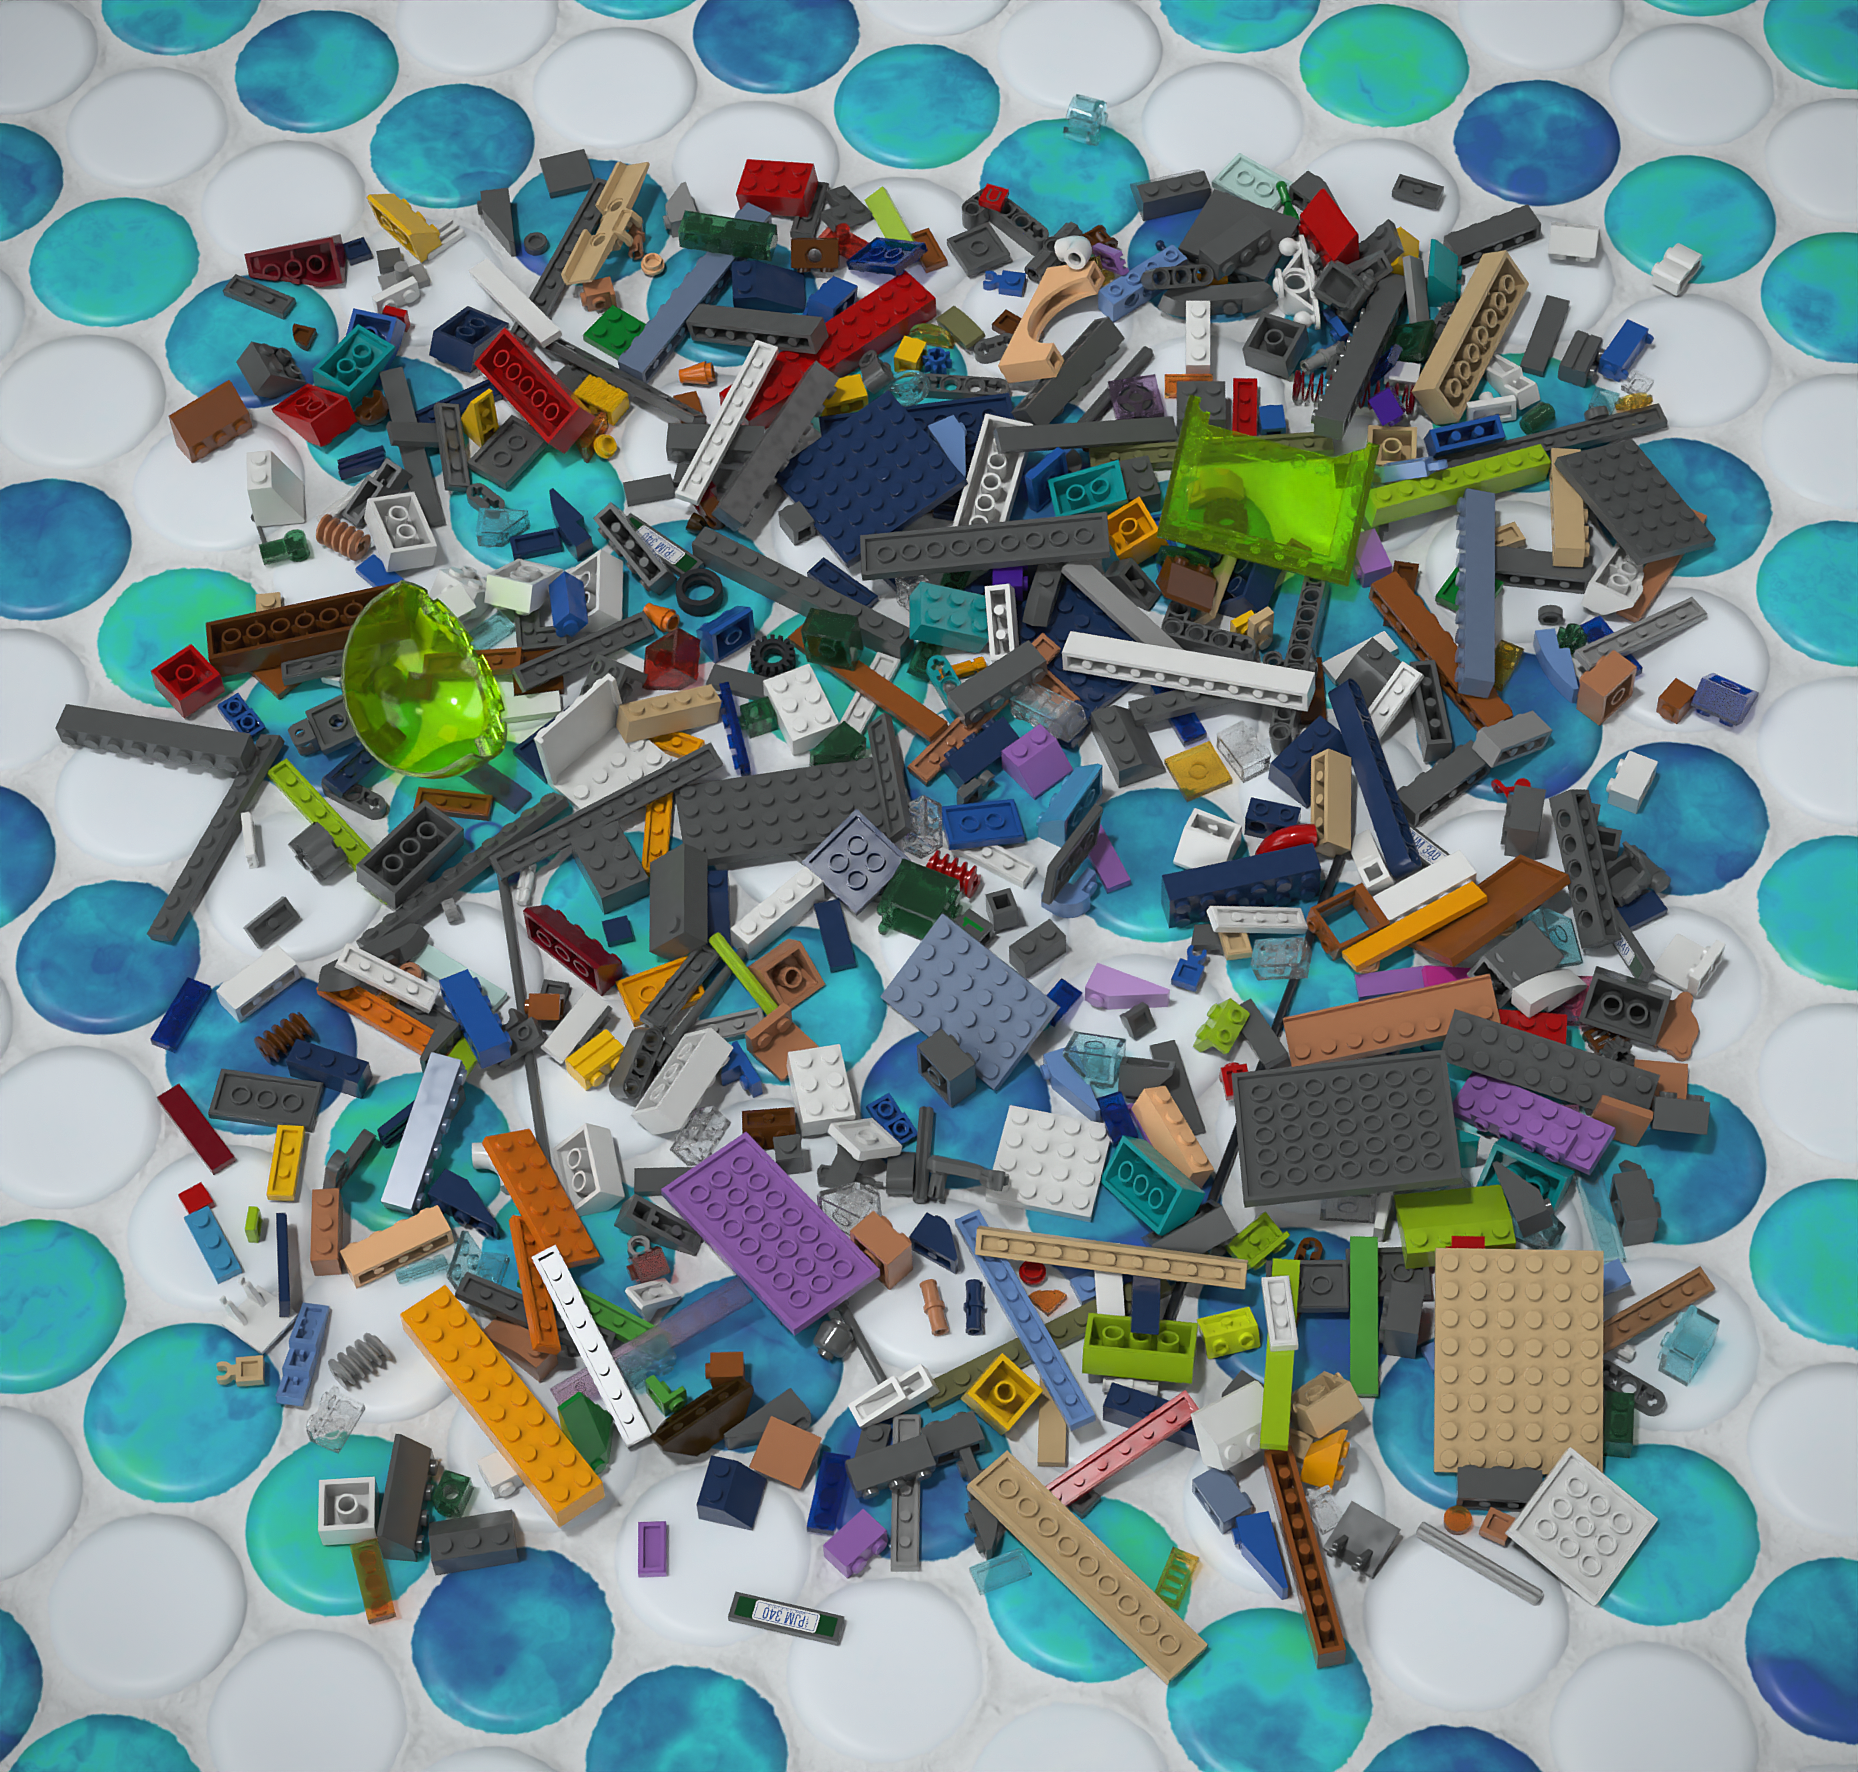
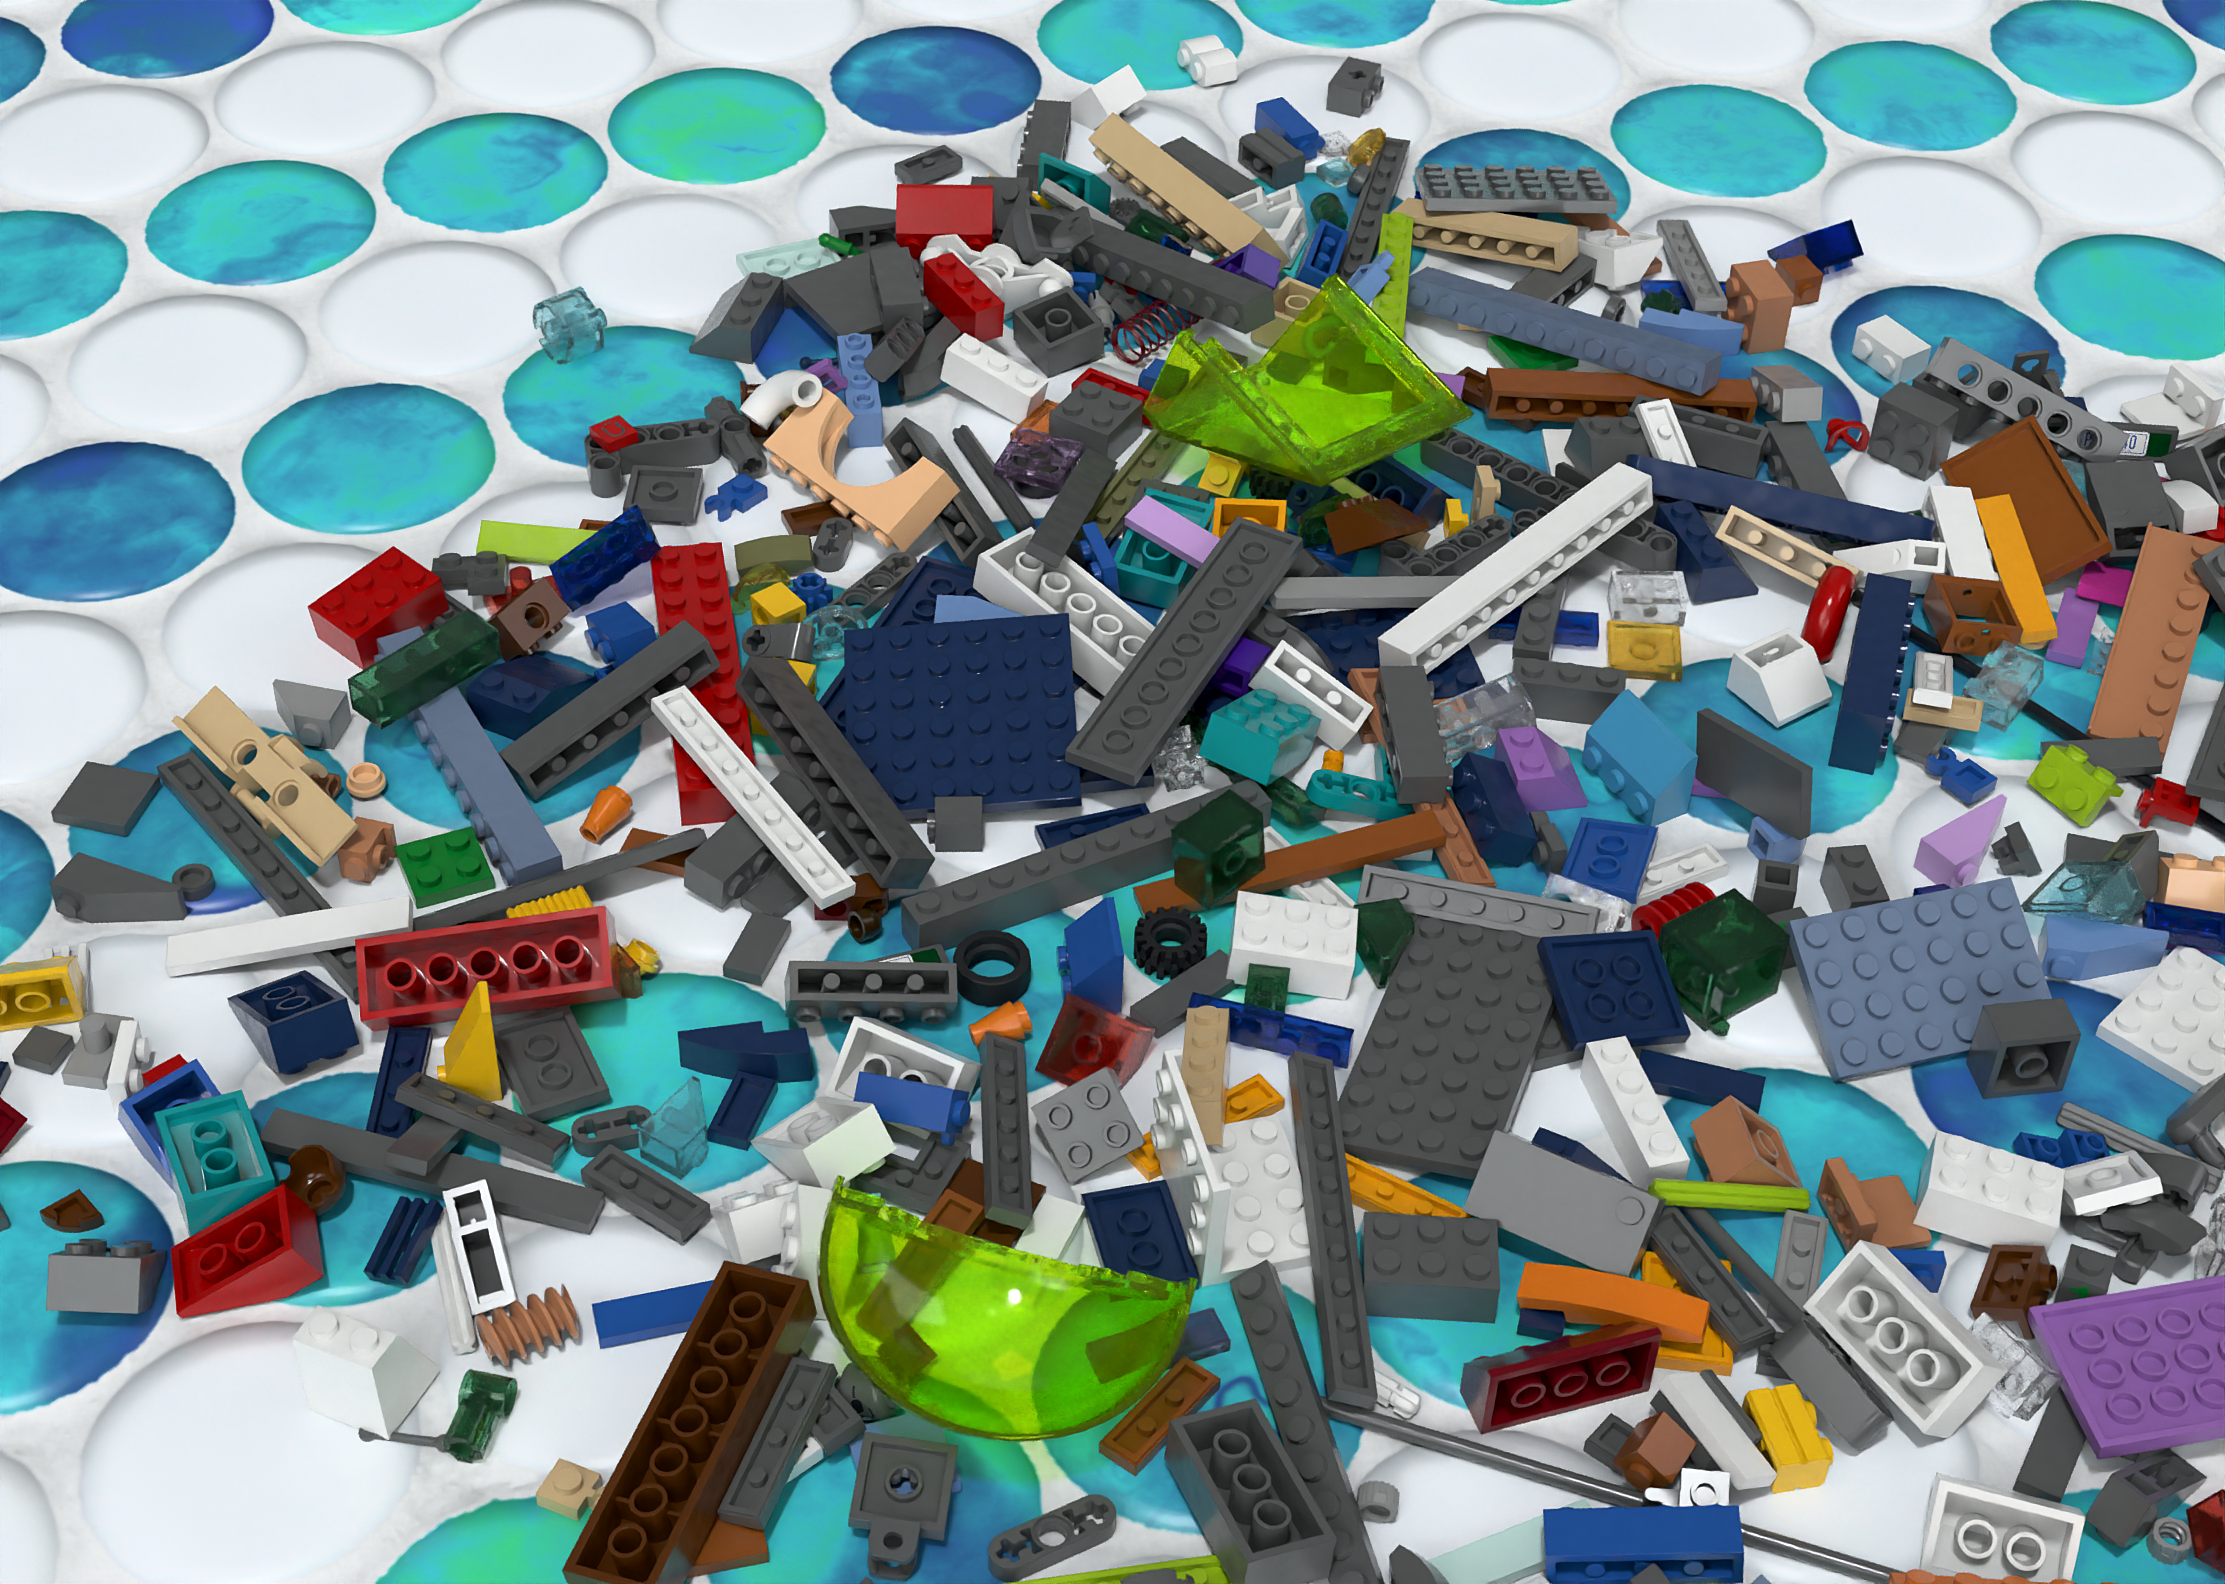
camera: 65 degrees left, 15 degrees down
dark orange slope [169,380,252,463] -> none
dark blue plate [321,721,406,799] -> none
white brick [364,492,437,572] -> none
dark blue brick [1244,797,1301,839] -> none
none -> dark grey plate [581,1144,711,1243]
none -> red brick [923,252,1005,343]
none -> lavender tile [1124,495,1220,569]
none -> dark grey brick [1326,56,1384,118]
none -> orange slope [1516,1262,1711,1343]

